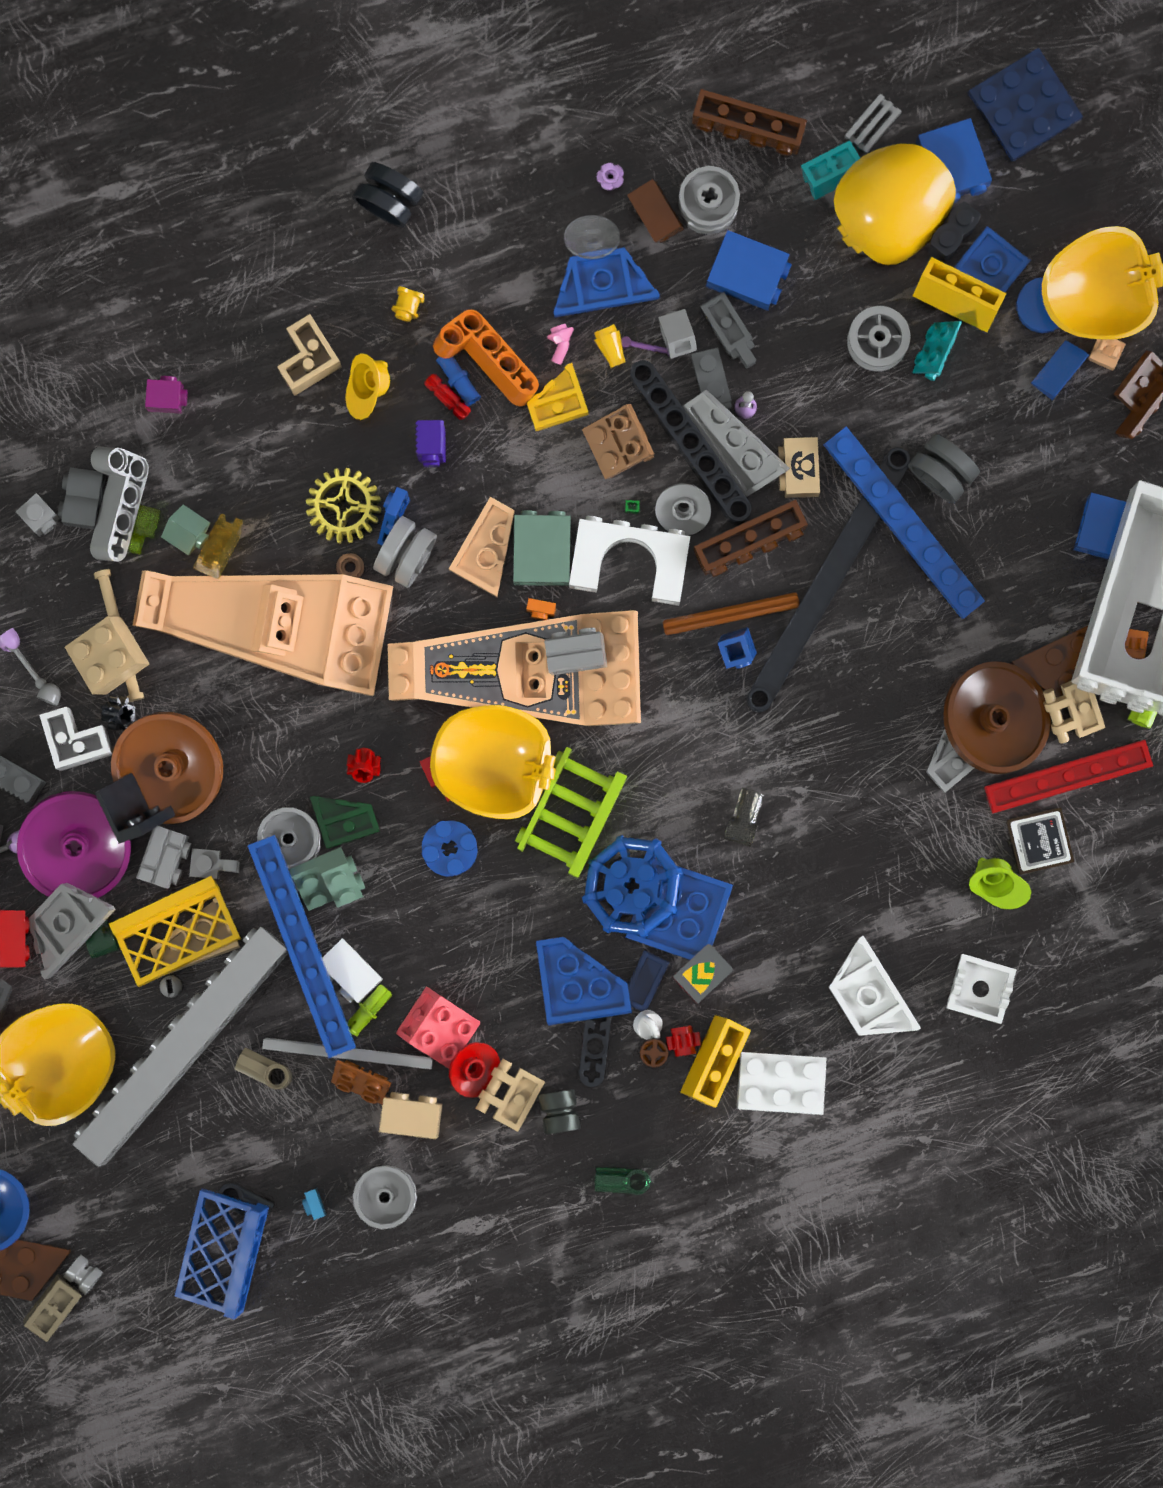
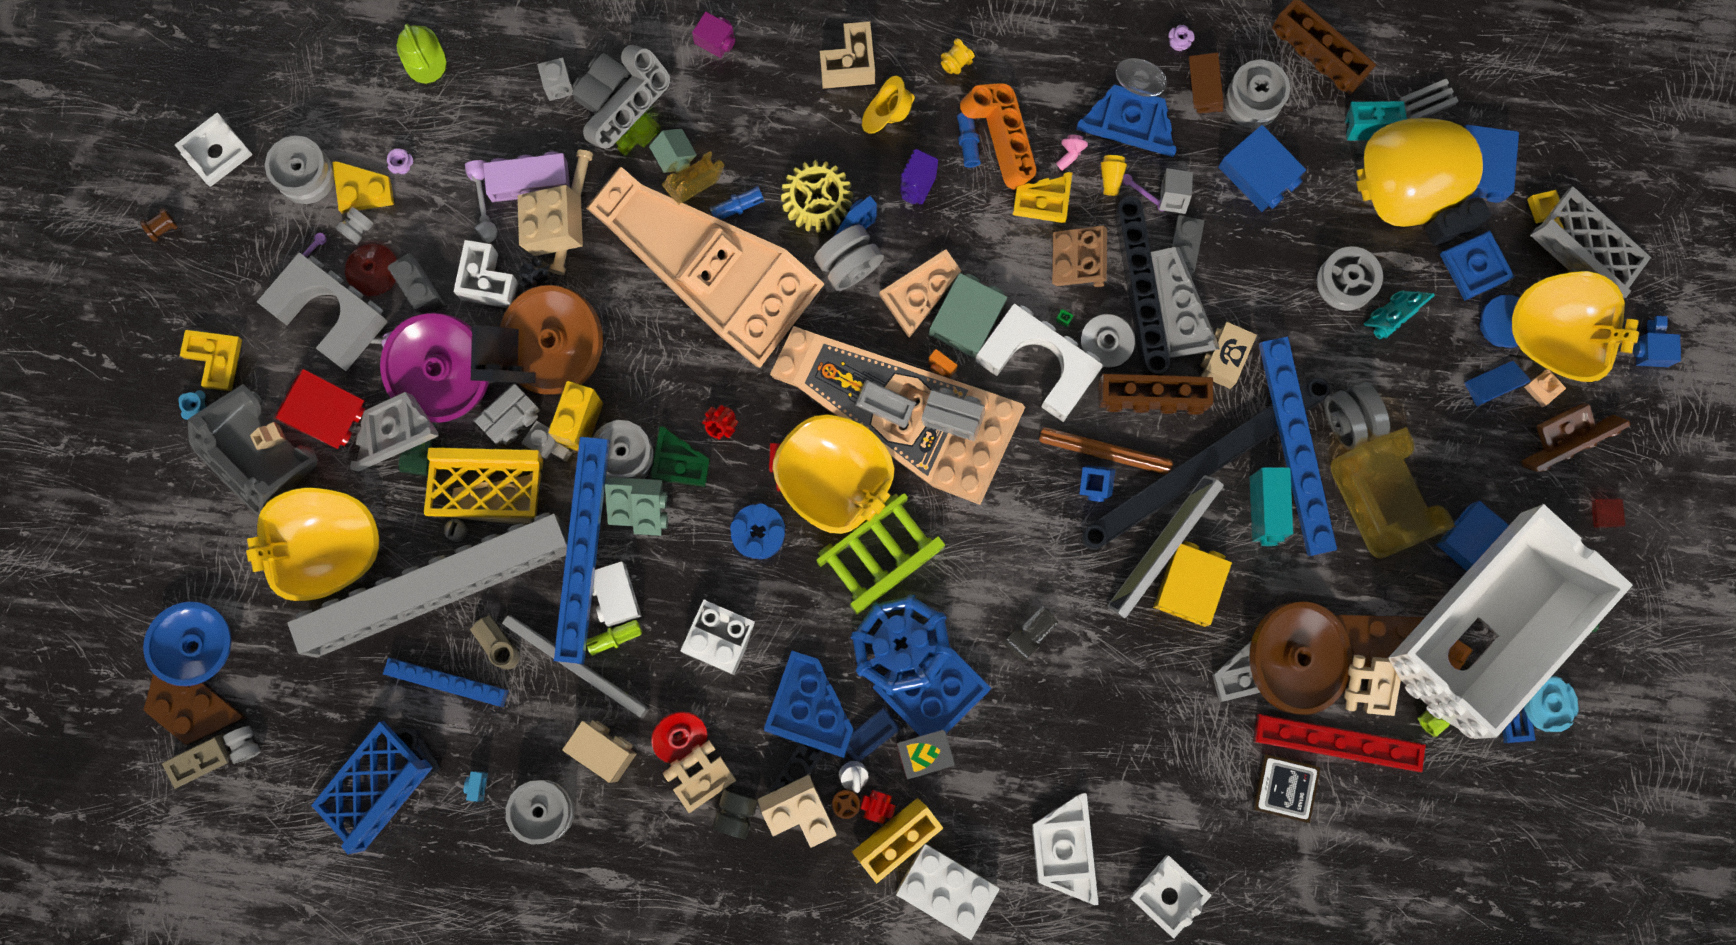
camera: 25 degrees right, 5 degrees down
dark orange hinge [331,1060,392,1105] -> none
medium nougat plate [336,553,364,578] -> none
coral bracket [396,986,480,1069] -> none
red axle [424,374,471,420] -> none
clear green piece [595,1167,651,1195] -> none
dark grey hinge [700,292,756,369] -> none
lavender hinge [734,391,757,419] -> none
yellow brick [913,257,1007,332] -> none
dark blue plate [968,48,1083,162] -> none
lime piece [969,857,1031,909] -> none
none -> blue piece [383,657,509,707]
none -> lavender brick [483,152,570,202]
none -> yellow brick [548,381,603,451]
none -> white slope [681,600,755,675]
none -> blue pin [709,186,765,220]
none -> tan brick [758,775,836,848]
none -> light grey tile [854,380,916,428]
none -> tile [1107,475,1223,618]
none -> yellow brick [1153,541,1232,627]
none -> teal brick [1249,468,1293,546]
none -> clear yellow windscreen [1331,427,1456,558]
none -> yellow plate [1527,190,1564,229]
none -> light grey fence [1530,187,1651,299]

